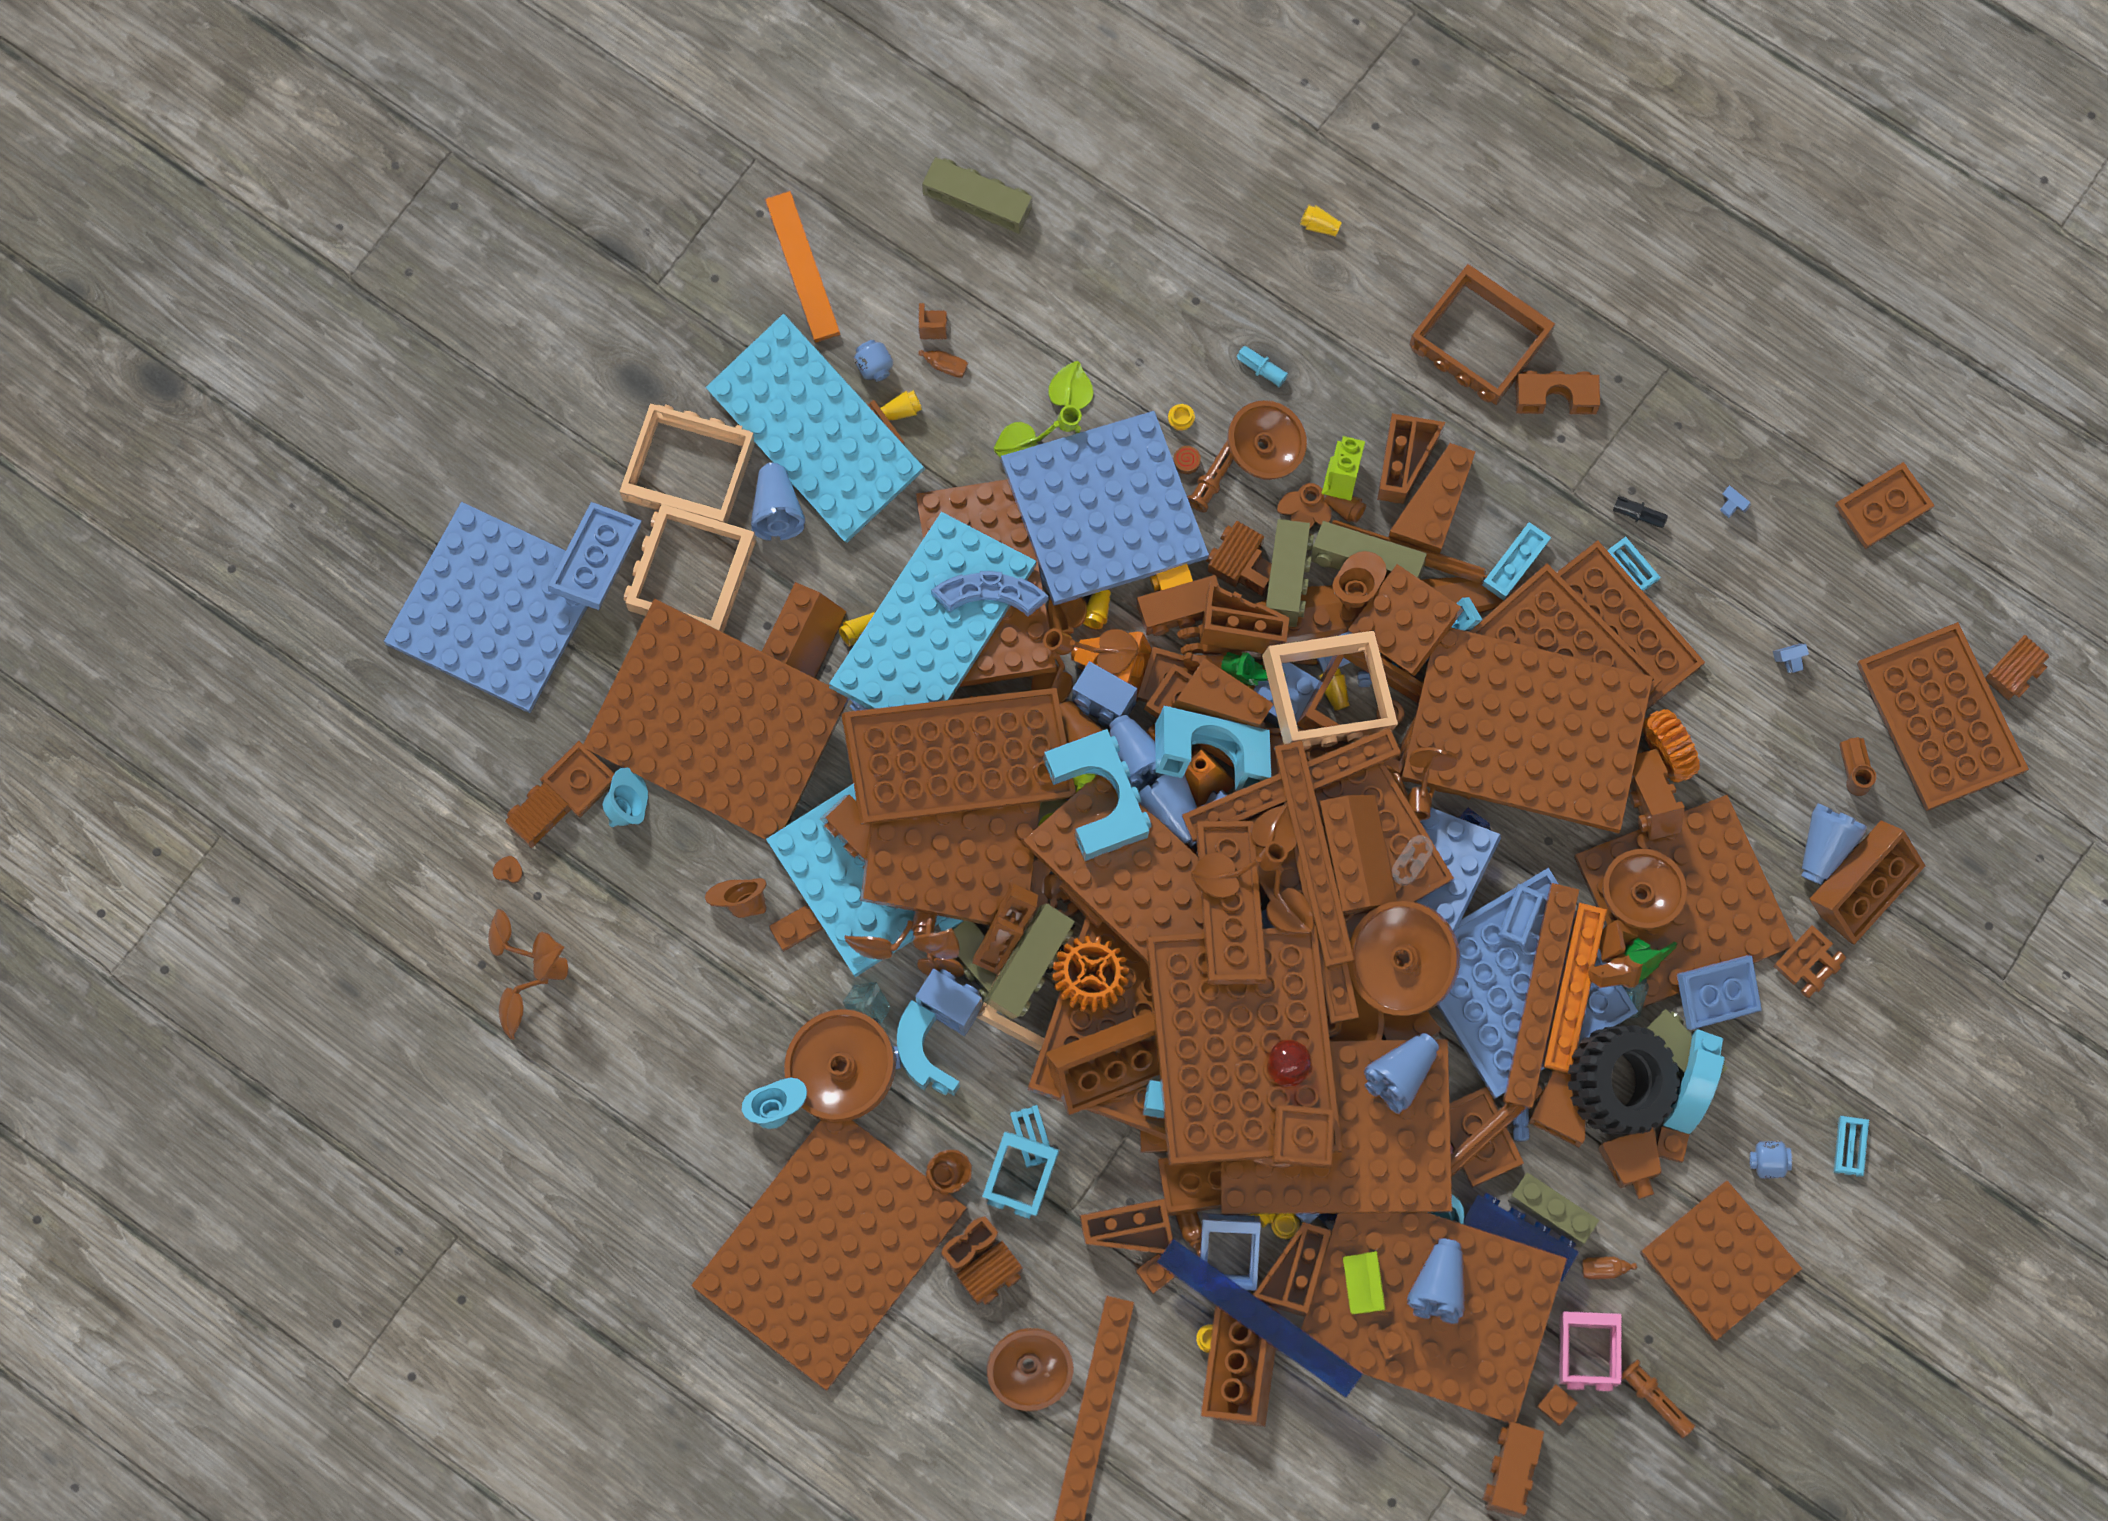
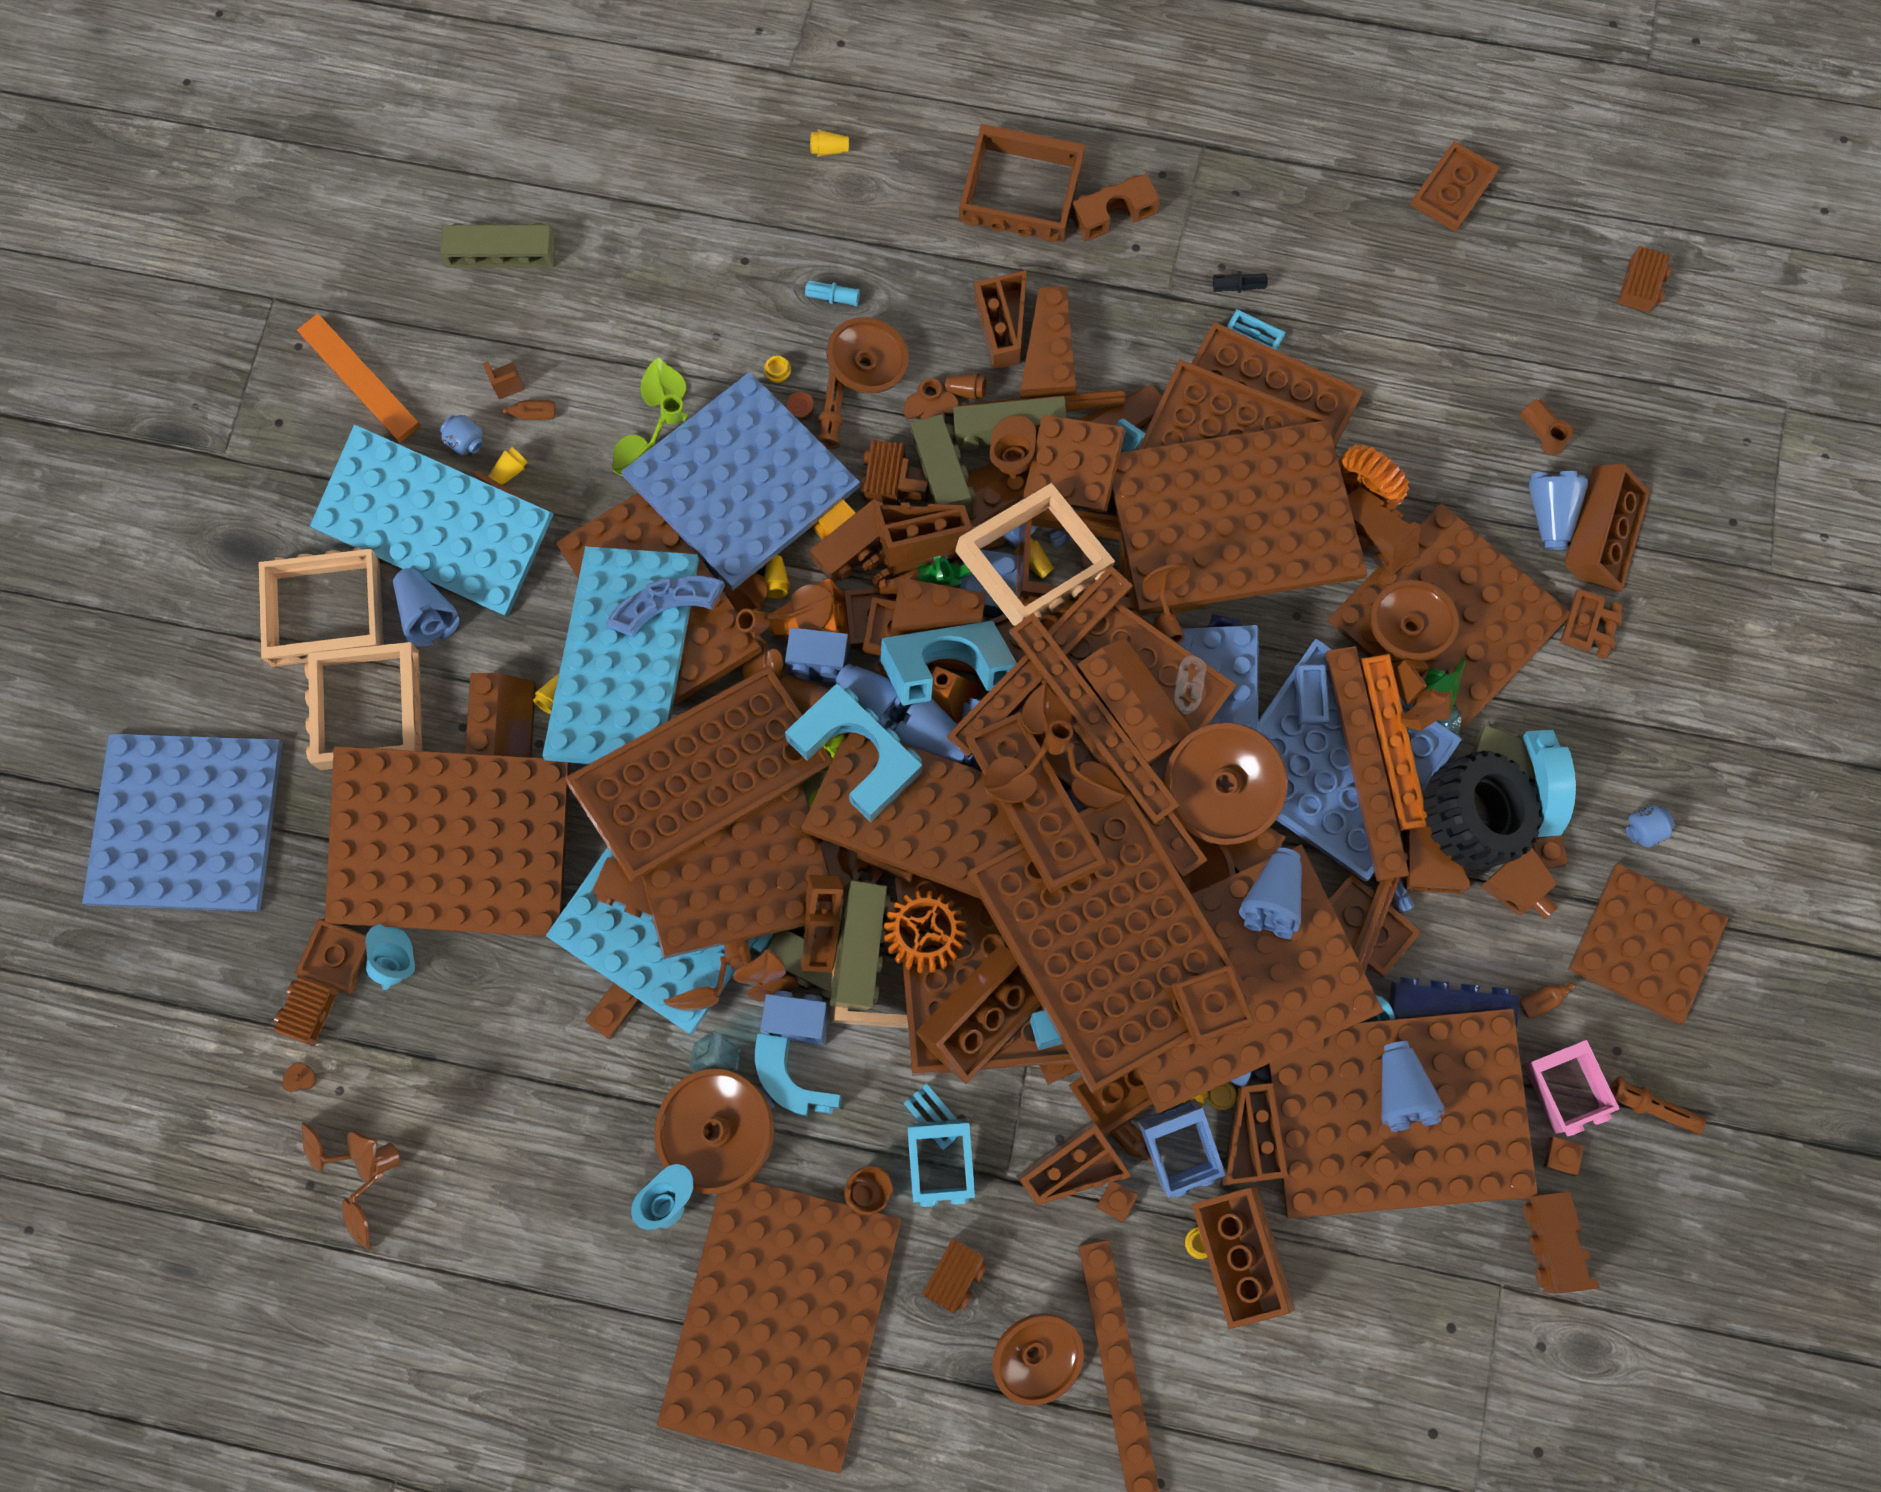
camera: 20 degrees left, 0 degrees up
medium blue plate [548,502,642,610] -> none
dark orange piece [705,878,767,918] -> none
dark orange brick [941,1216,999,1273] -> none
clear blue plate [1157,1239,1363,1399] -> none
clear red hair [1267,1040,1312,1087] -> none
lime window [1321,436,1365,501] -> none
lime panel [1343,1252,1385,1314] -> none
medium azure plate [1482,522,1551,600] -> none
olive brick [1508,1172,1599,1248] -> none
medium blue tile [1677,956,1762,1030] -> none
medium blue tile [1720,485,1751,518] -> none
medium blue tile [1773,644,1809,673] -> none
medium azure tile [1834,1116,1869,1177] -> none
dark orange plate [1857,622,2029,811] -> none

